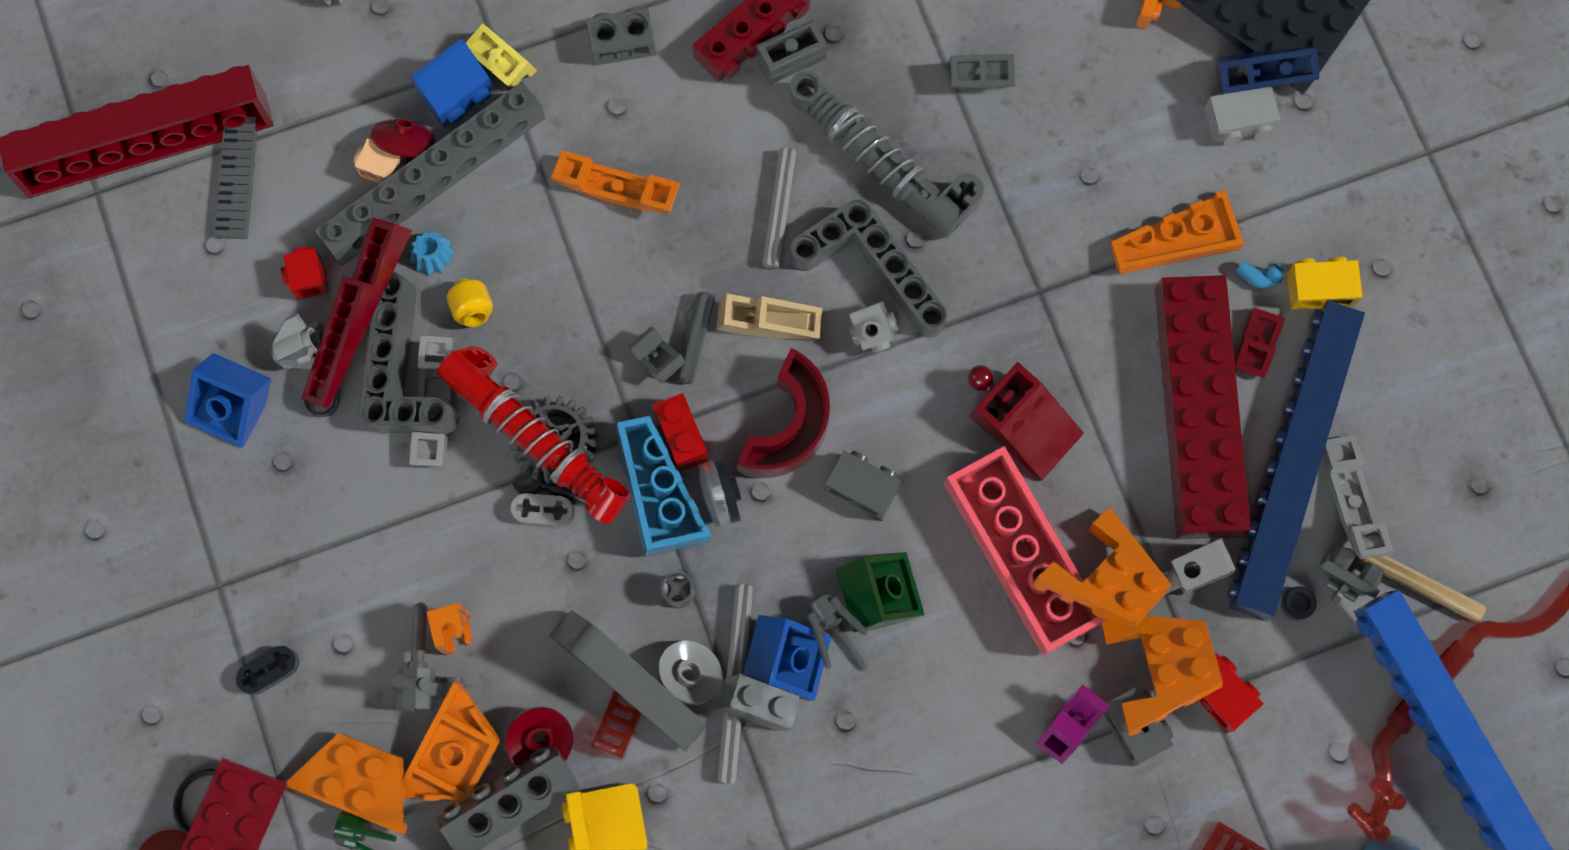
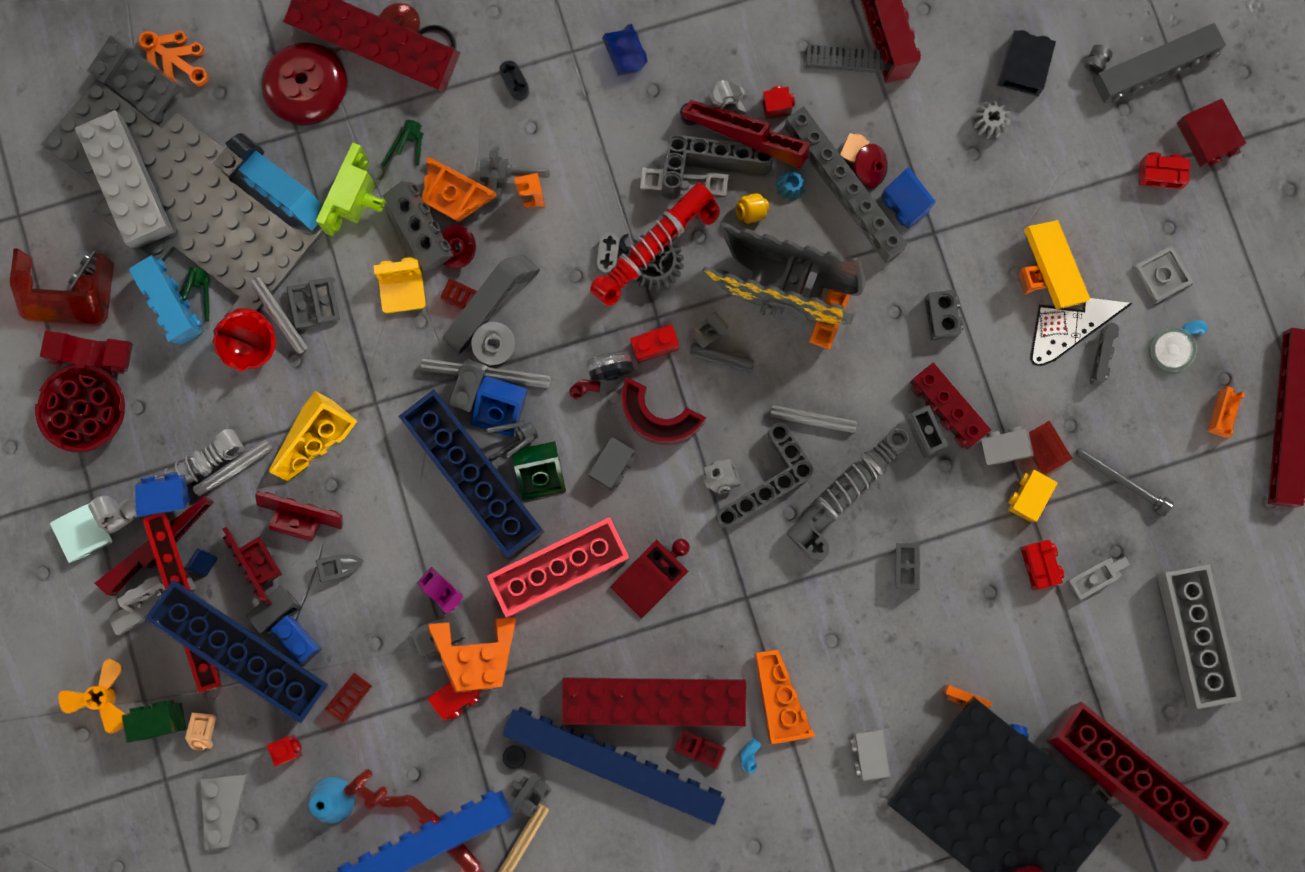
camera: 95 degrees right, 5 degrees up
blue slope [184,353,271,448] -> none
orange wing [287,733,407,834] -> none
light yellow hinge [466,23,537,87] -> none
dark azure wedge [615,416,712,557] -> none
flat silver wheel [660,571,695,609] -> none
tan slope [716,293,822,340] -> none
orange wing [1033,507,1172,631] -> none
light grey torso [1163,538,1236,595] -> none
dark blue slope [1215,47,1320,94] -> none
yellow brick [1286,257,1363,309] -> none
light grey slope [1324,435,1394,559] -> none
none -> dark blue brick [398,389,544,559]
none -> dark red arm [569,379,601,400]
none -> clear blue bracket [602,24,648,76]
none -> dark grey animal [703,222,866,325]

